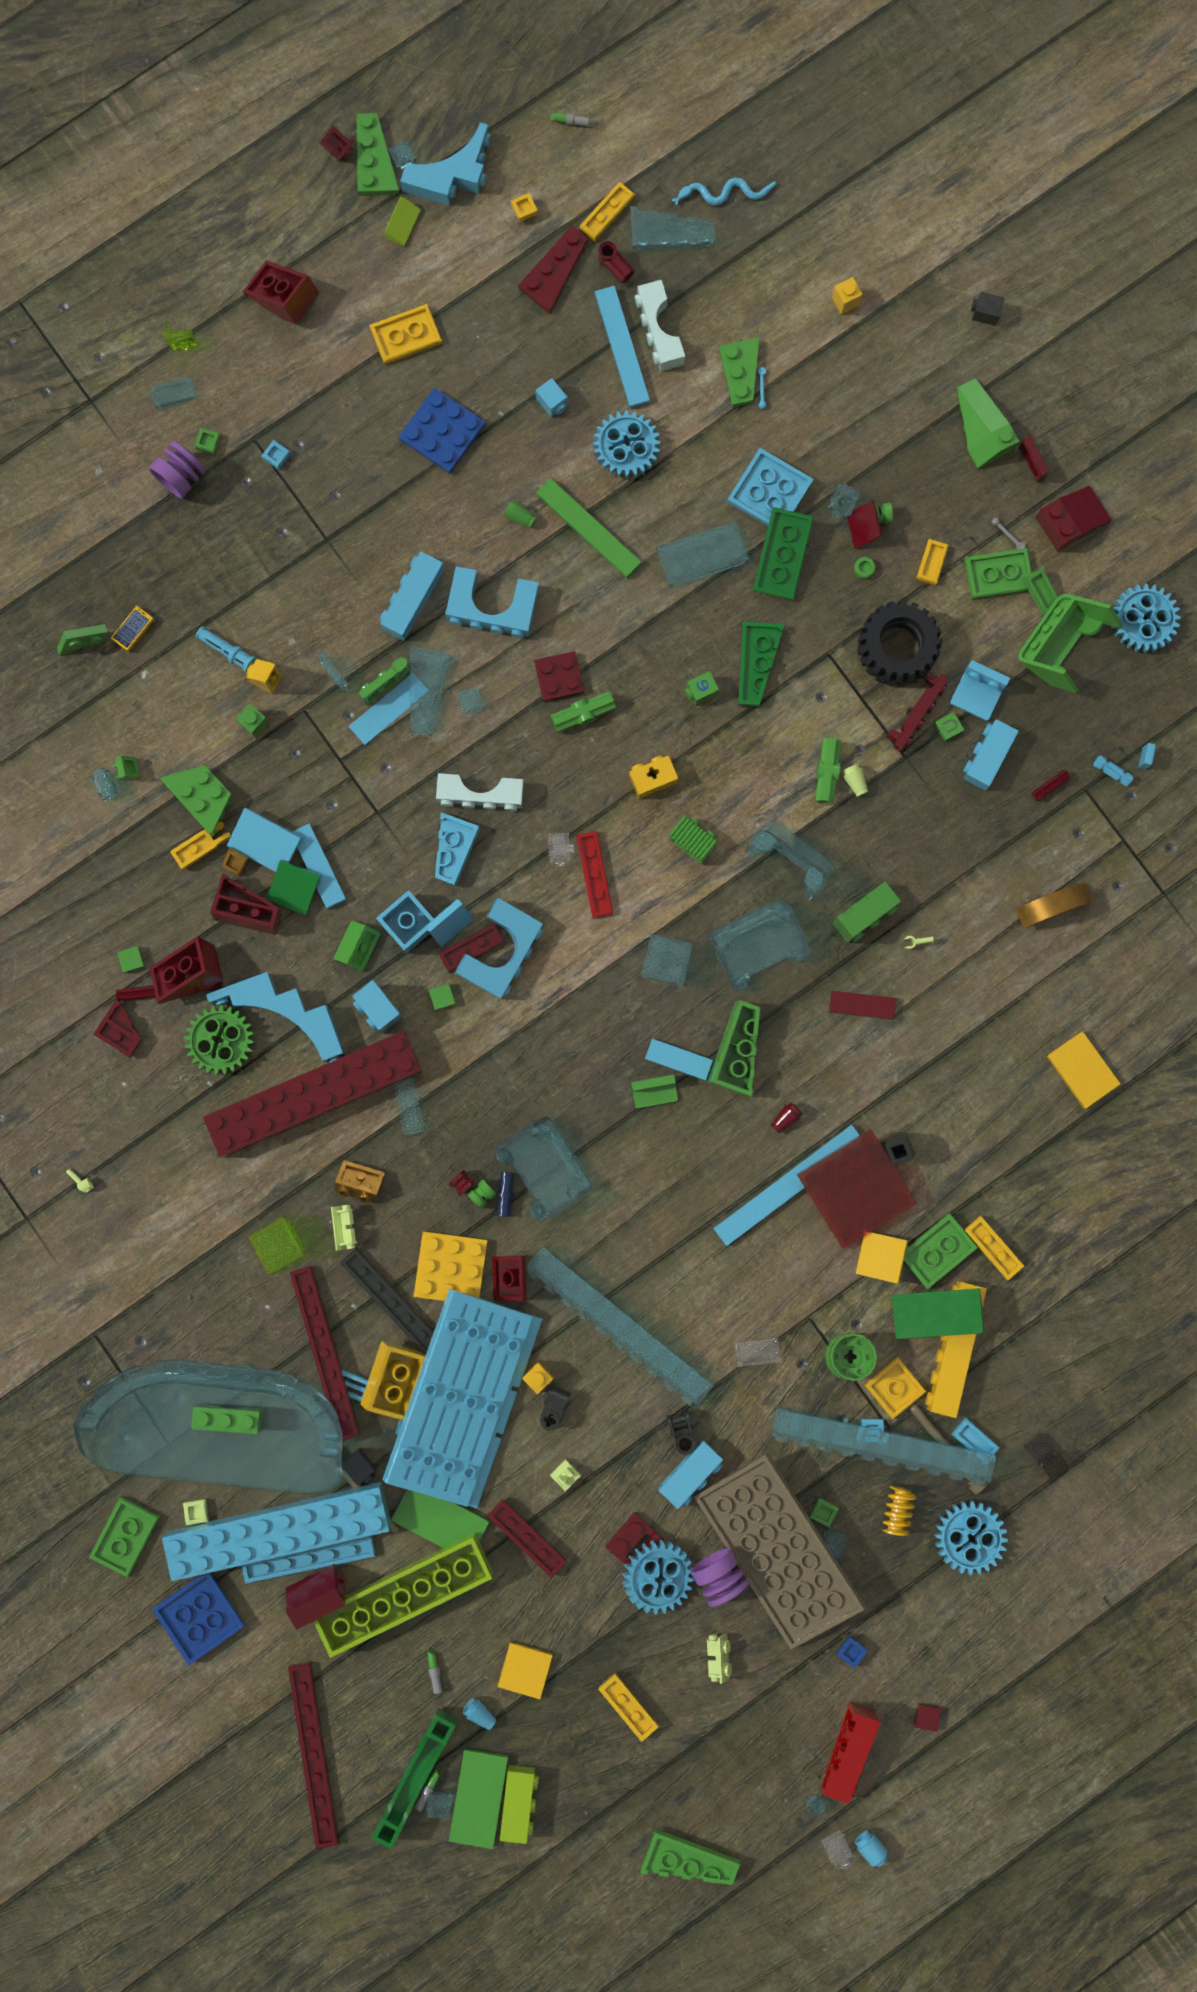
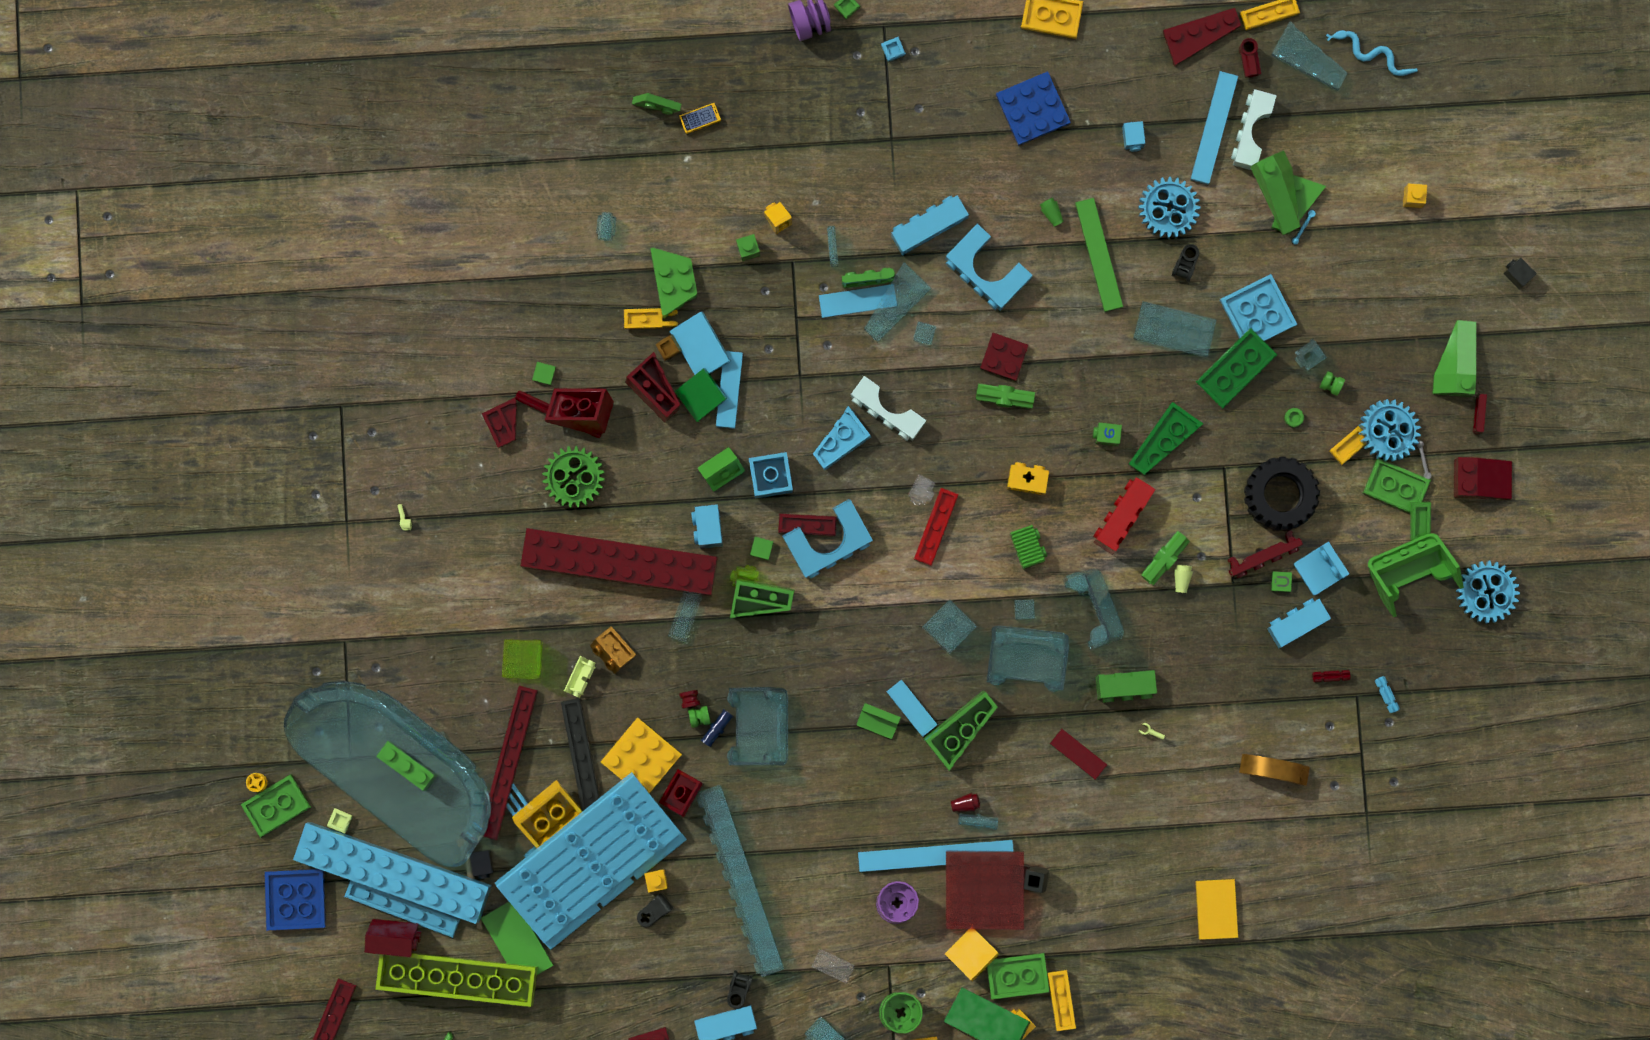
camera: 30 degrees right, 0 degrees up
bright green tile [113,756,140,780] -> none
medium azure pin [196,626,257,673] -> none
medium azure arch [206,972,346,1063] -> none
medium azure tile [425,899,474,947] -> none
dark red plate [487,1498,567,1578] -> none
yellowish green tile [550,1459,581,1491] -> none
dark red piece [847,500,883,549] -> none
medium azure tile [1138,743,1156,769] -> none
none -> yellow wheel [246,773,268,792]
none -> clear neon green bracket [730,565,759,587]
none -> bright green wedge [730,579,795,618]
none -> medium lavender wheel [876,881,919,924]
none -> clear light blue pin [958,813,998,830]
none -> clear light blue tile [1014,599,1035,620]
none -> red wedge [1093,477,1156,555]
none -> pearl dark grey piece [1171,244,1199,283]
none -> bright green wedge [1250,151,1300,235]
none -> medium azure gear [1359,399,1421,462]

